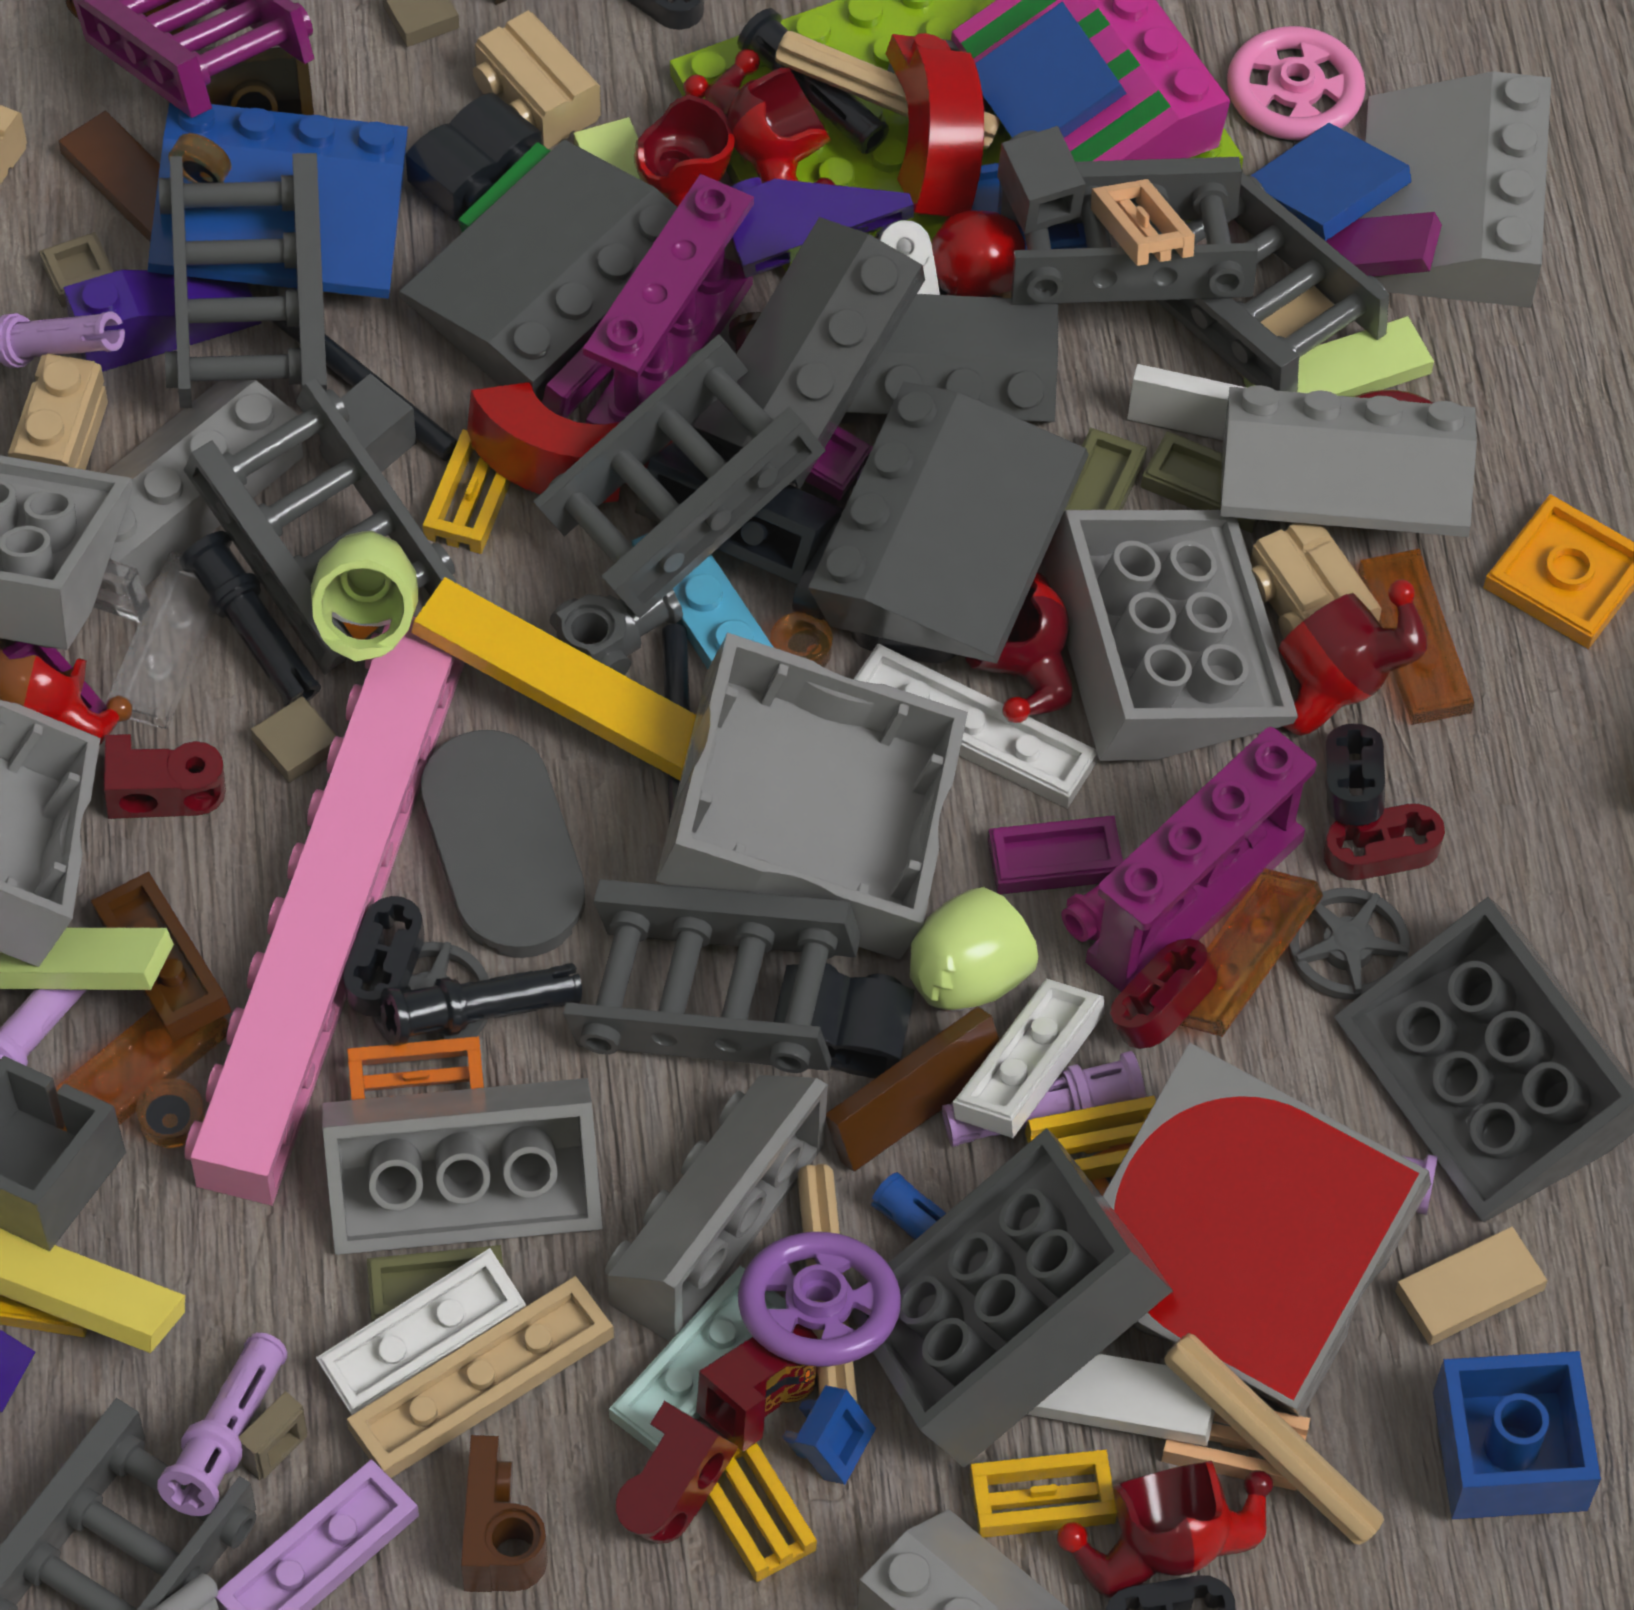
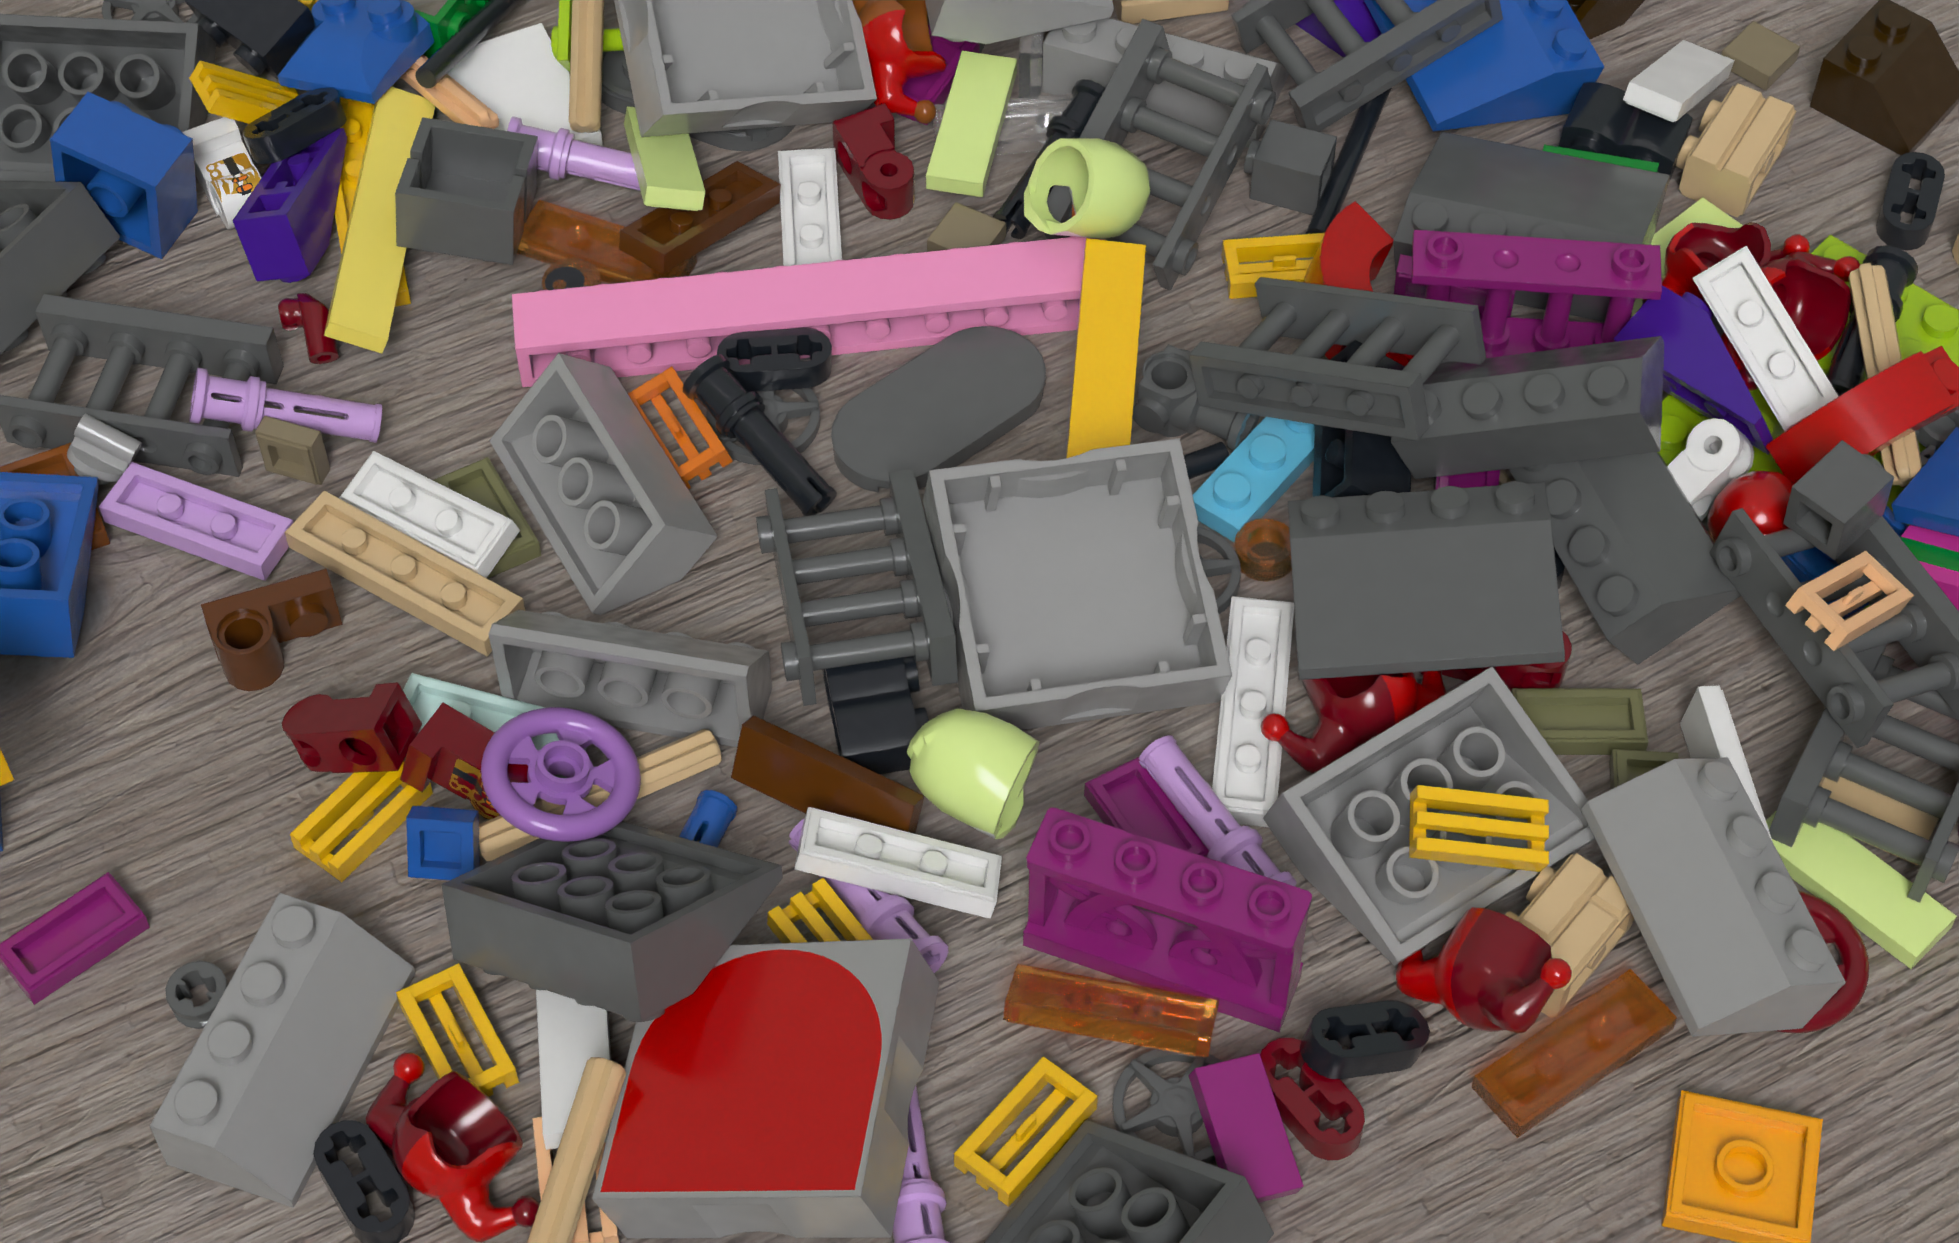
camera: 70 degrees right, 5 degrees down
dark red beam [1110,938,1218,1049] -> none
none -> dark red arm [278,293,339,364]
none -> white tile [778,148,842,266]
none -> yellowish green tile [926,51,1017,197]
none -> yellow tile [954,1056,1098,1207]
none -> lavender pin [1139,735,1297,886]
none -> magenta tile [1188,1053,1304,1203]
none -> yellow tile [1409,785,1549,872]
none -> white tile [1623,40,1735,122]
none -> white tile [1692,246,1839,431]

